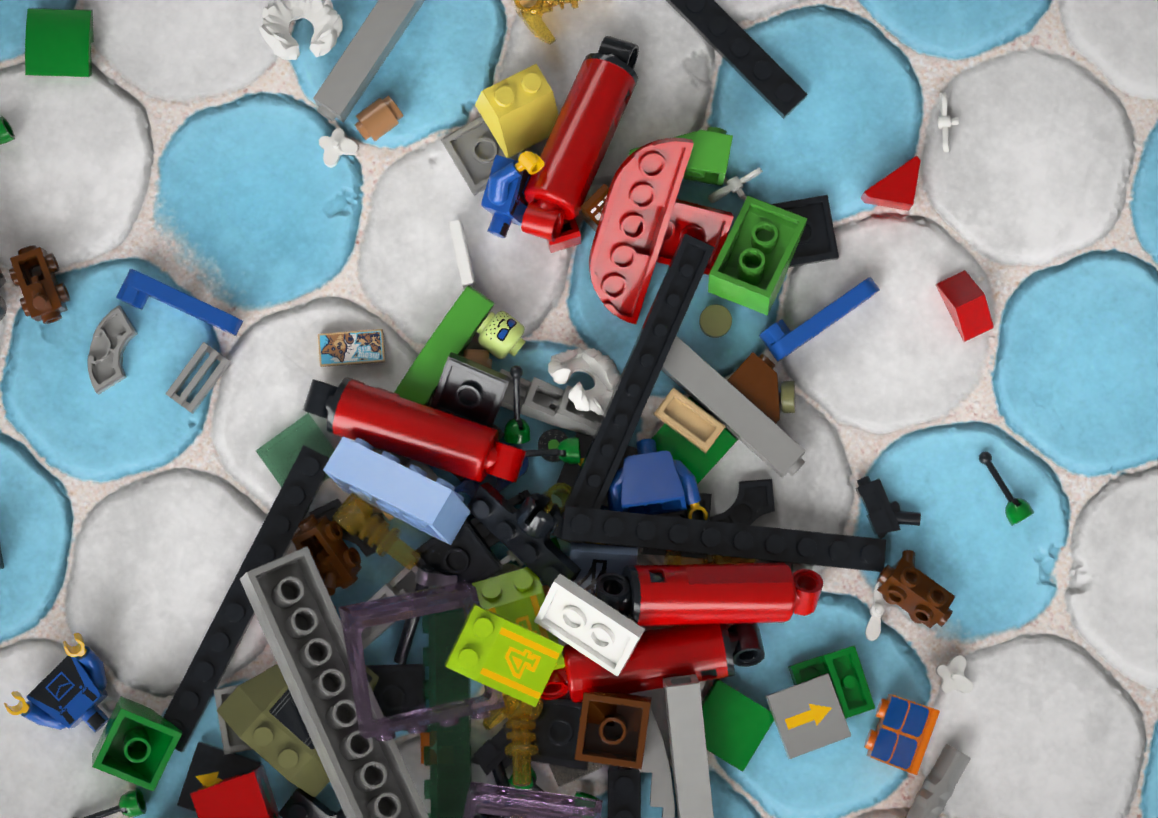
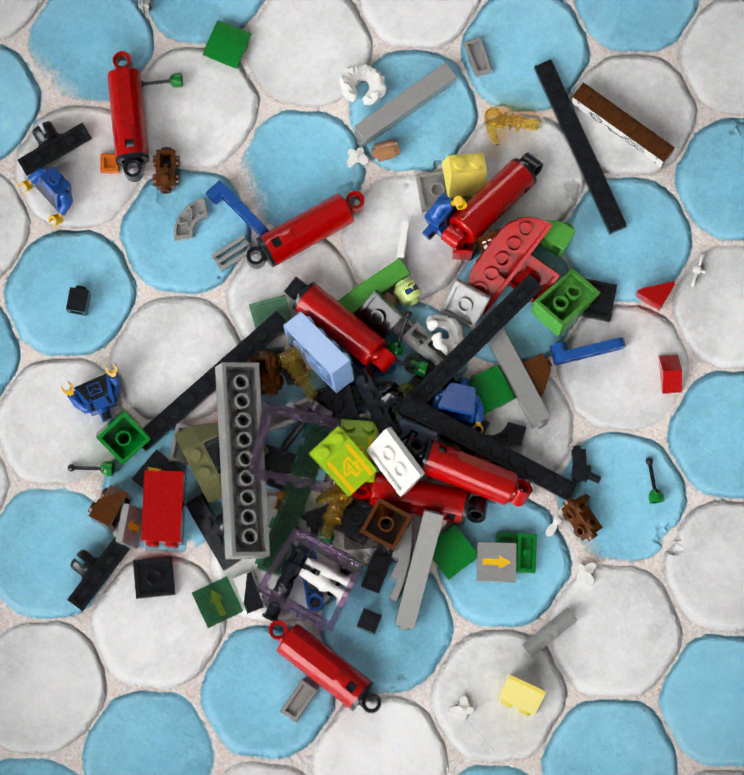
camera: 15 degrees right, 5 degrees down
tile [318,329,385,367] -> none
tan tile [653,387,726,454] -> none
olive tile [699,304,732,338] -> none
white piece [708,167,763,203] -> none
olive tile [781,381,795,413] -> none
slope [864,694,940,775] -> none
none -> red piece [246,191,365,269]
none -> light grey tile [440,278,491,330]

